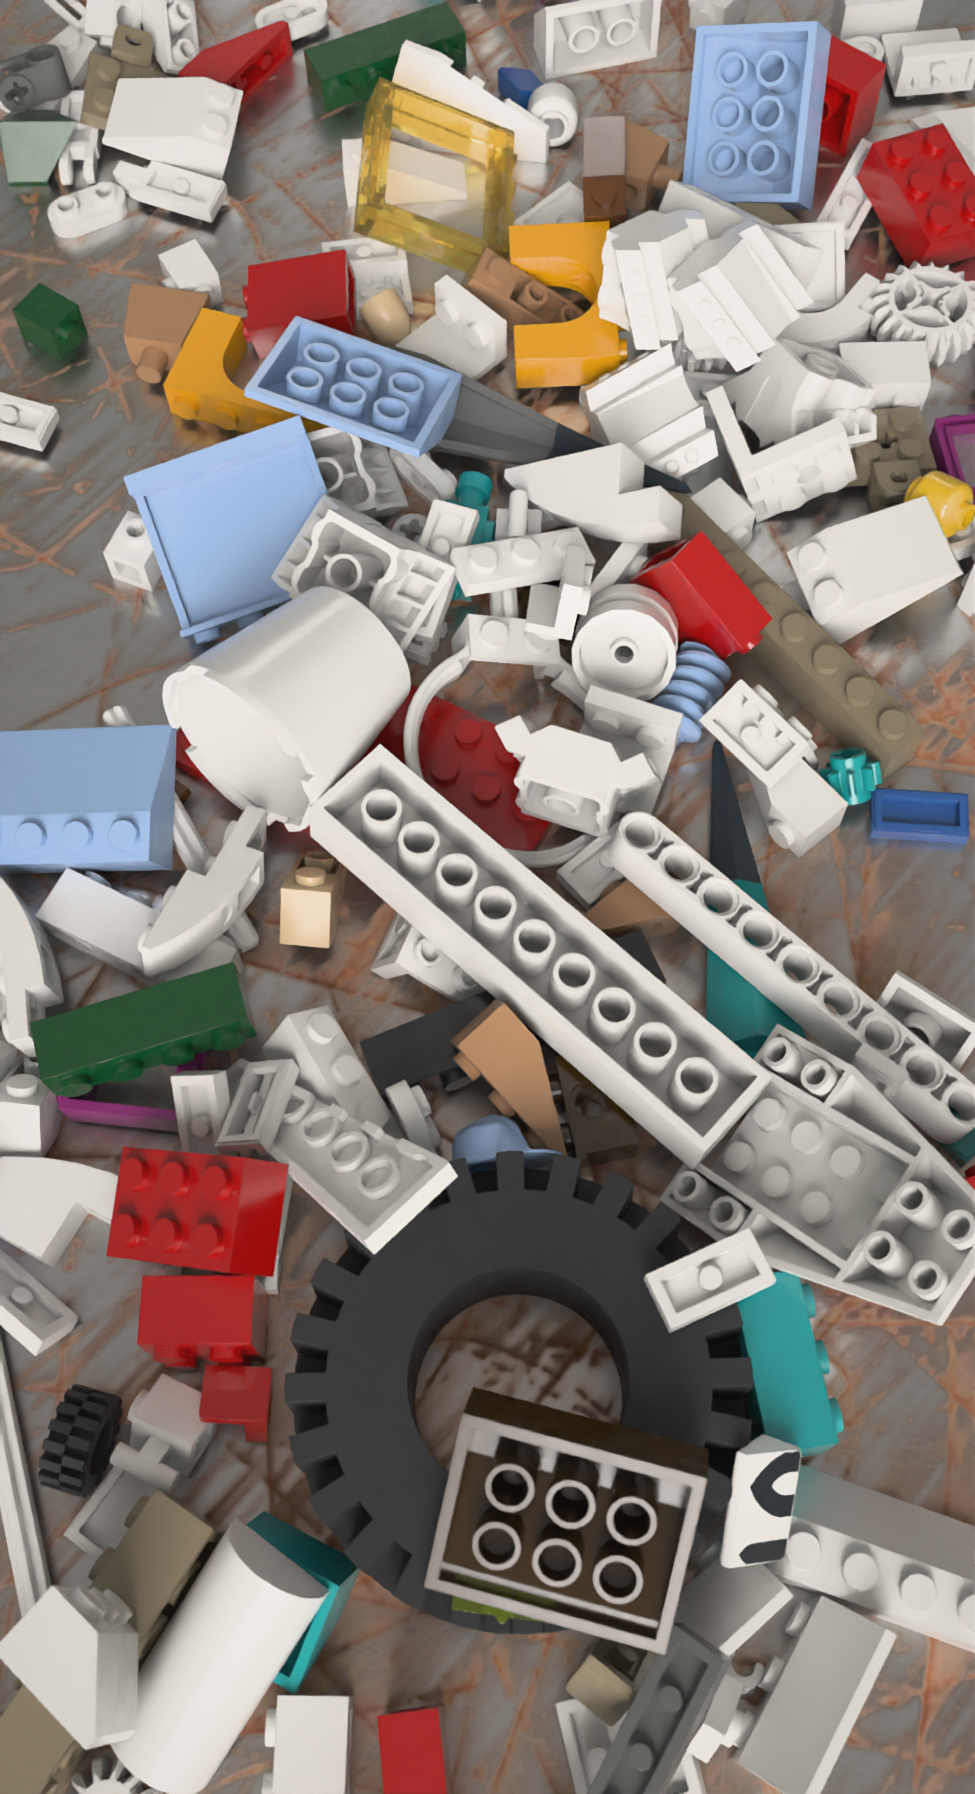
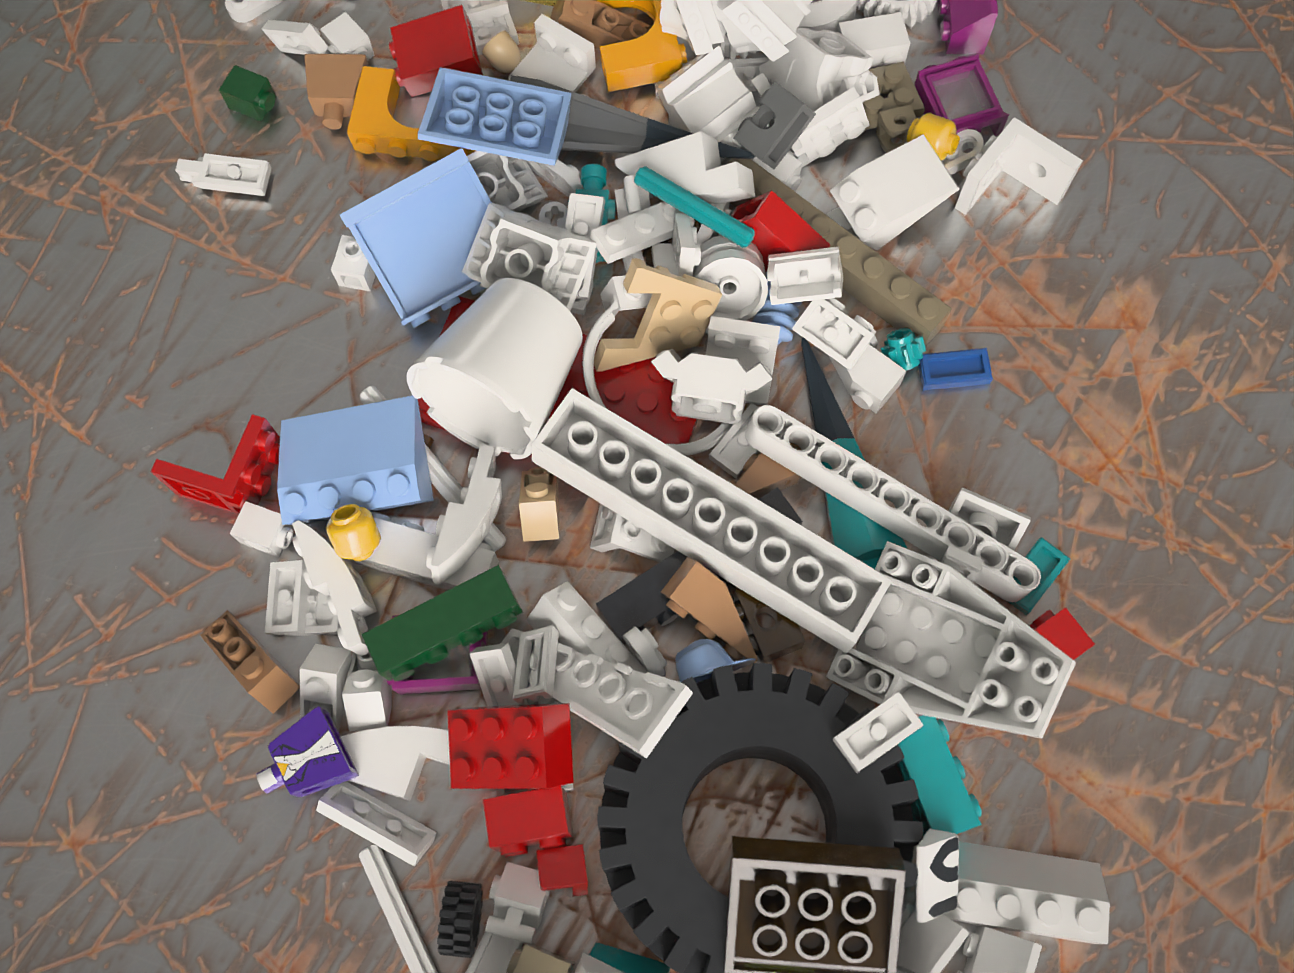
camera: 10 degrees left, 5 degrees up
none -> white plate [262,19,328,55]
none -> yellow head [326,504,381,561]
none -> tan wing [594,258,722,371]
none -> teal axle [634,166,755,248]
none -> dark grey brick [733,81,816,170]
none -> white hinge [767,246,843,305]

